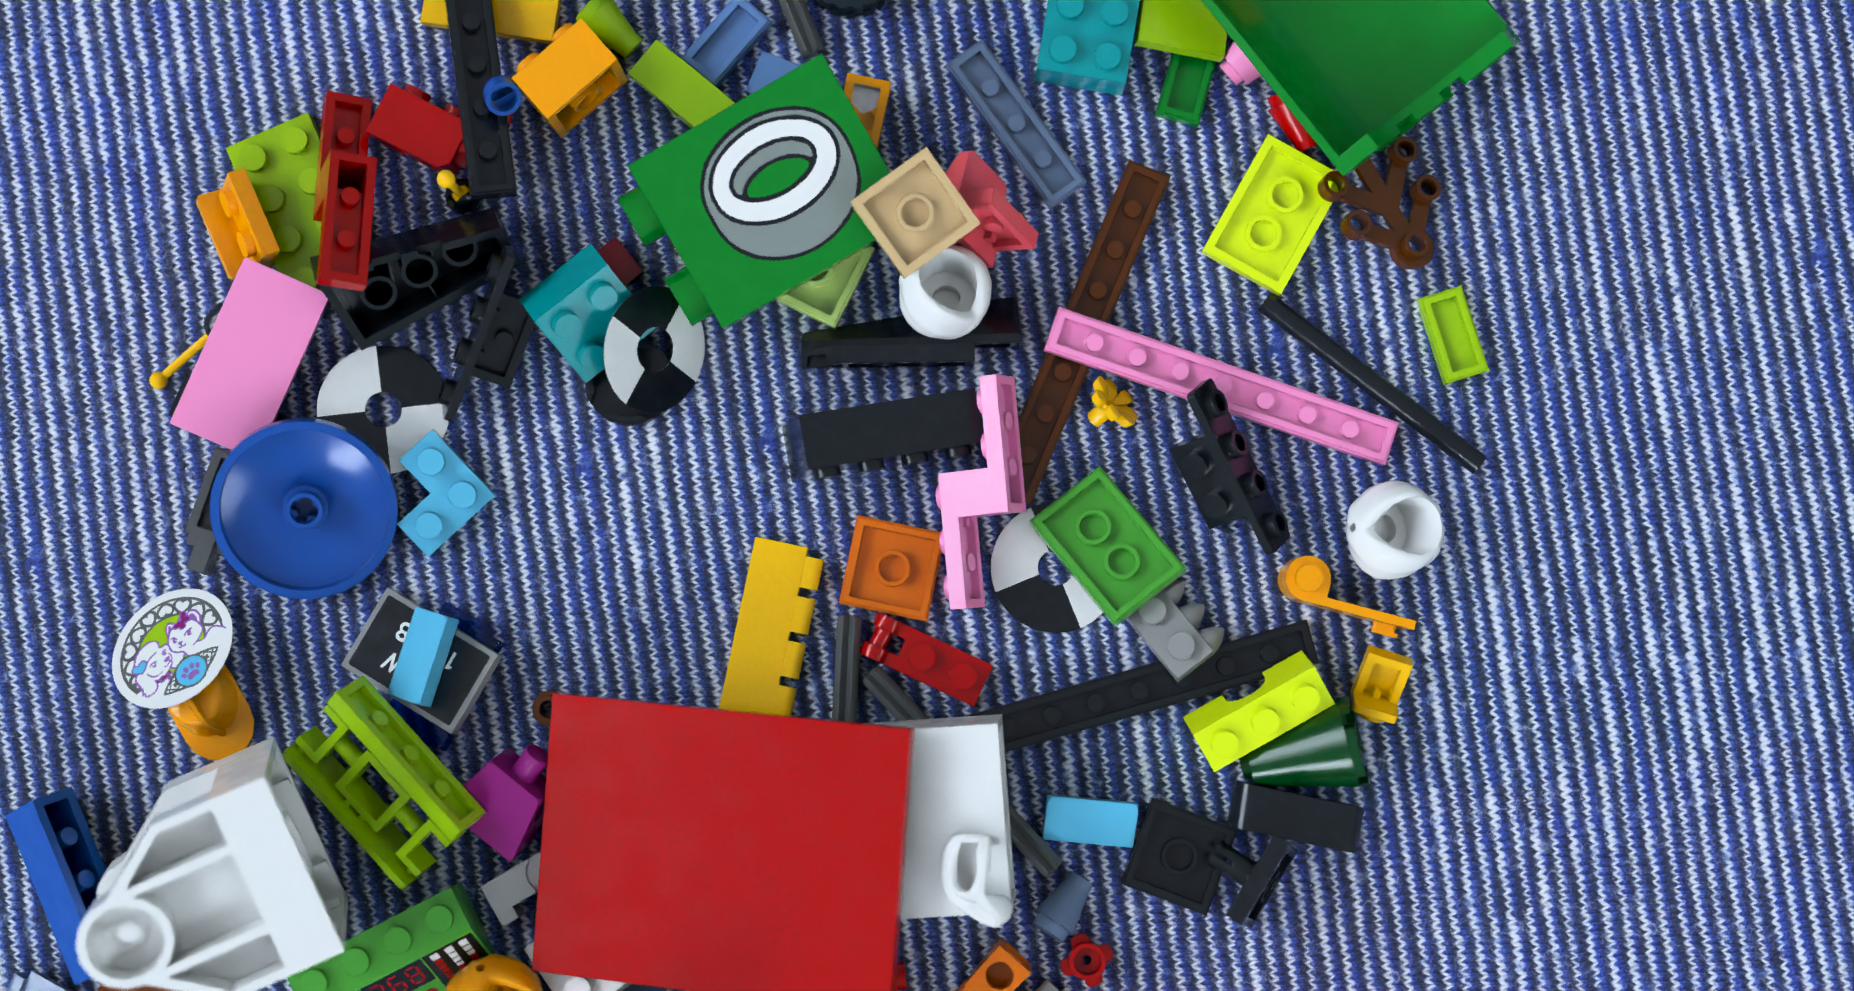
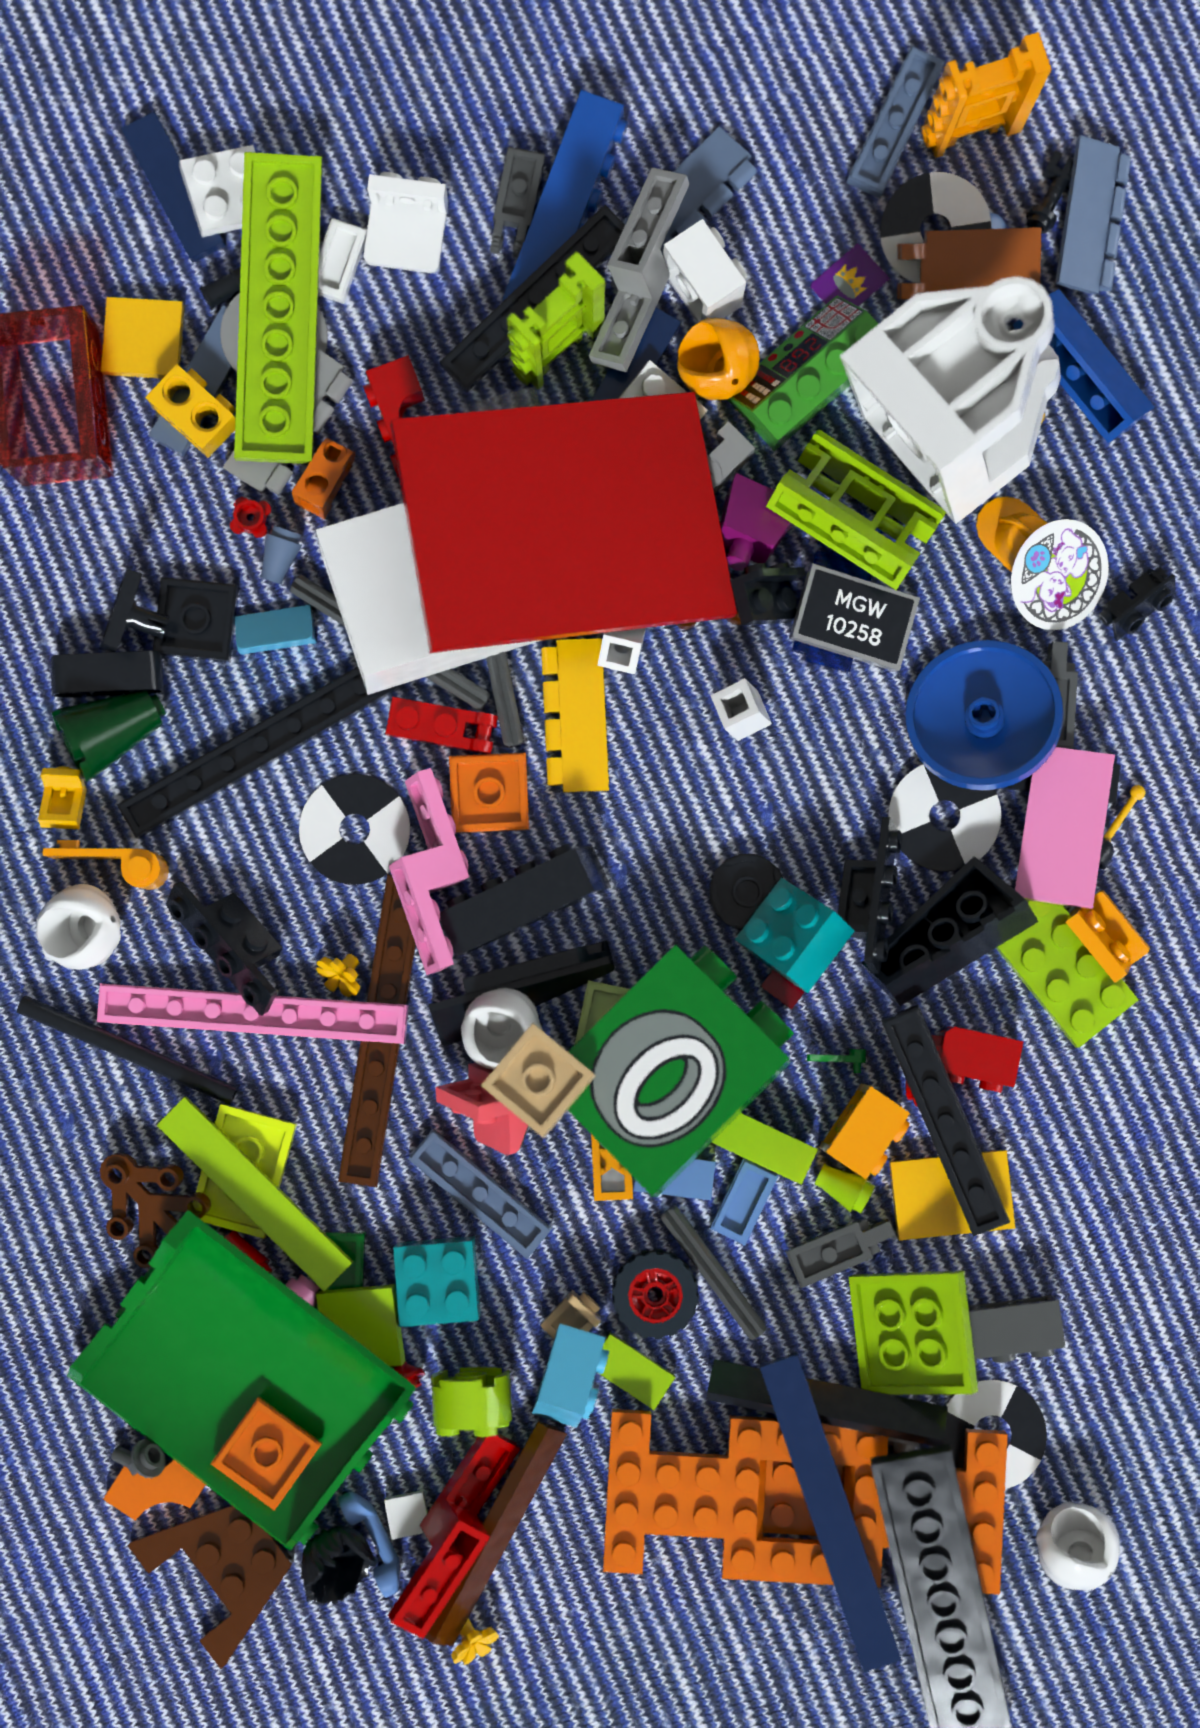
camera: 165 degrees right, 0 degrees up
red bracket [313,90,377,292] -> none
medium azure slope [387,607,459,707] -> none
medium azure plate [397,429,496,557] -> none
hinge [437,170,483,216] -> none
blue hinge [483,75,522,116] -> none
sticker [603,286,705,413] -> none
white piece [941,834,1013,928] -> none
bright green tile [1029,466,1186,627] -> none
light grey plate [1126,580,1224,683] -> none
neon yellow arch [1183,650,1335,772] -> none
lime tile [1416,285,1489,385] -> none
none -> lime tile [157,1096,353,1291]
none -> white brick [597,628,646,674]
none -> white brick [711,678,772,741]
none -> black bracket [730,563,806,625]
none -> green piece [807,1049,866,1073]
none -> black hinge [1098,567,1176,641]

